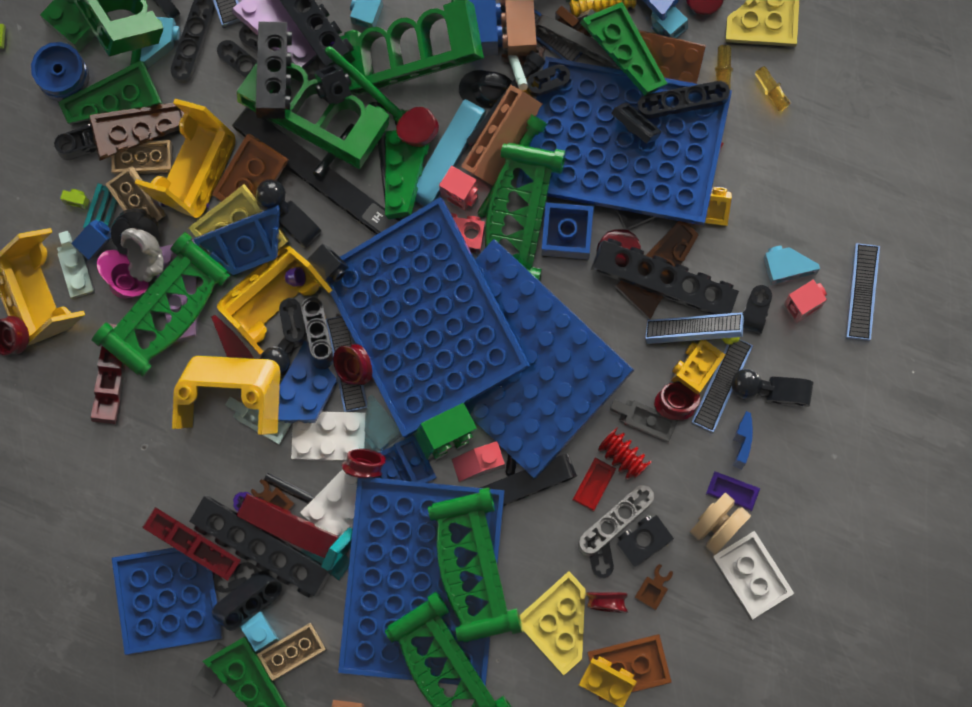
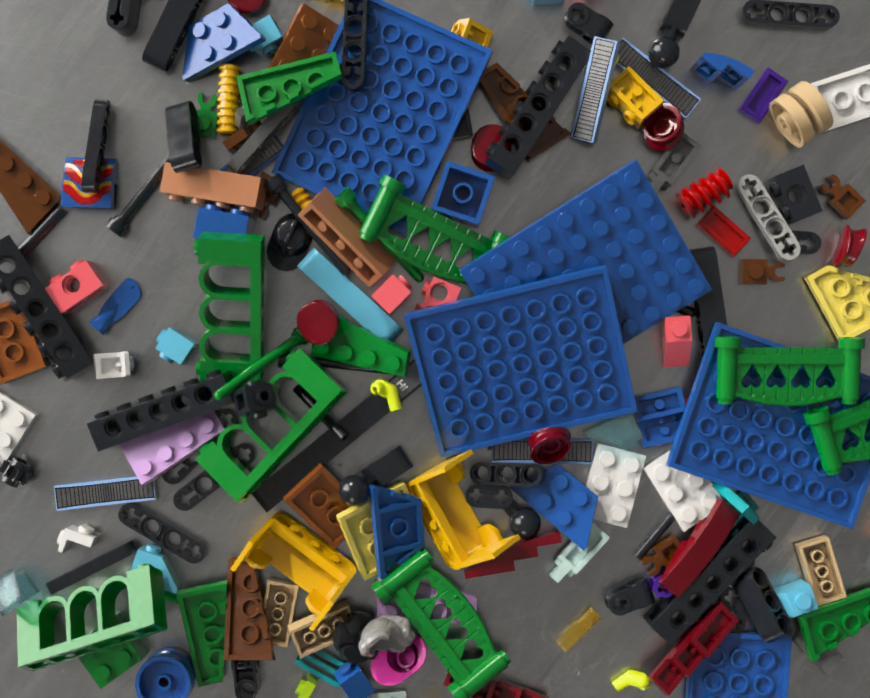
camera: 80 degrees left, 10 degrees up
yellow windscreen [172,356,280,435] -> none
black brick [256,21,292,119] -> none
hinge [285,267,306,287] -> none
black brick [307,243,349,284] -> none
dark red piece [342,448,386,478] -> none
green piece [414,403,477,460] -> none
light aqua wheel [508,55,528,90] -> none
black beam [527,64,570,97] -> none
black plate [611,102,662,144] -> none
none -> neon yellow arm [370,380,402,412]
none -> clear yellow axle [557,607,602,652]
none -> black piece [604,577,656,616]
none -> neon yellow arm [612,670,651,693]
none -> black beam [740,0,840,31]
none -> reddish brown plate [740,259,785,285]

